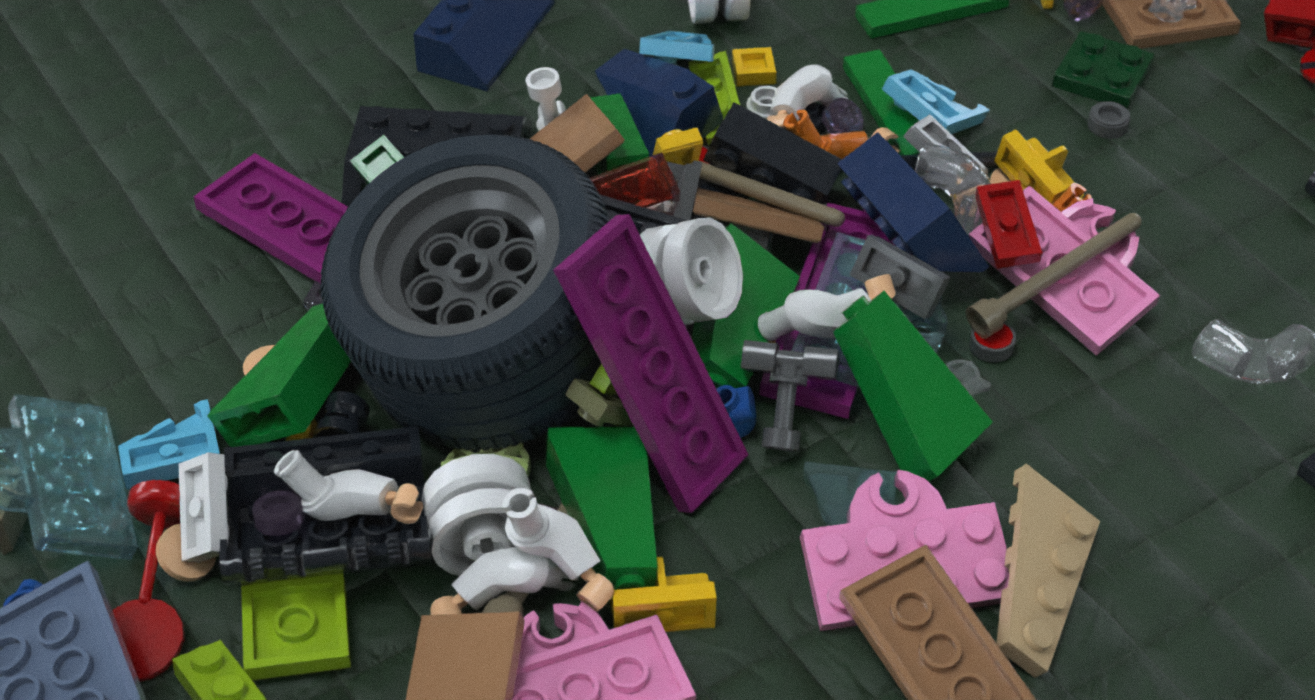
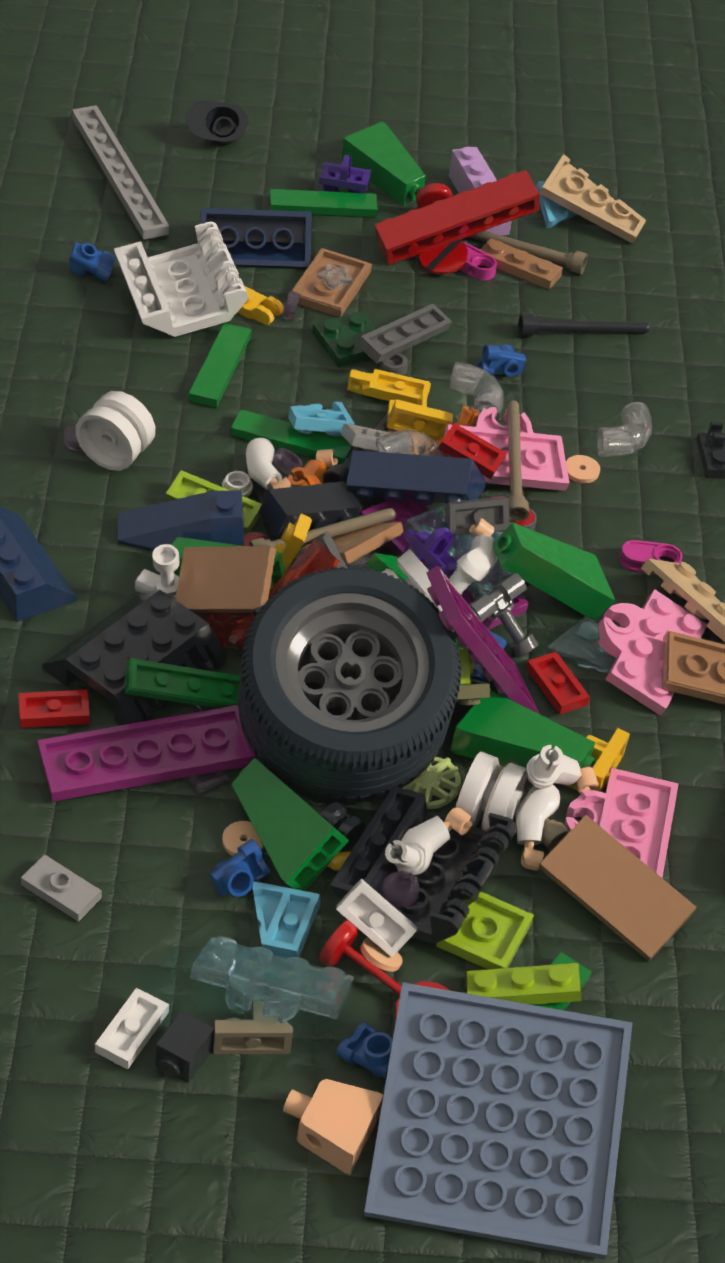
camera: 60 degrees left, 0 degrees up
medium azure wing [639,31,714,64] -> none
yellow tile [732,47,776,87] -> none
none -> red plate [19,689,90,728]
none -> light grey plate [21,854,102,922]
none -> blue plate [209,839,270,897]
none -> yellow hinge [347,369,431,404]
none -> dark grey plate [357,304,452,363]
none -> dark purple hips [402,528,458,575]
none -> clear cylinder [450,362,504,421]
none -> blue plate [477,344,526,377]
none -> red plate [526,651,590,715]
none -> light nougat wheel [566,455,600,483]
none -> dark pink piece [619,540,683,573]

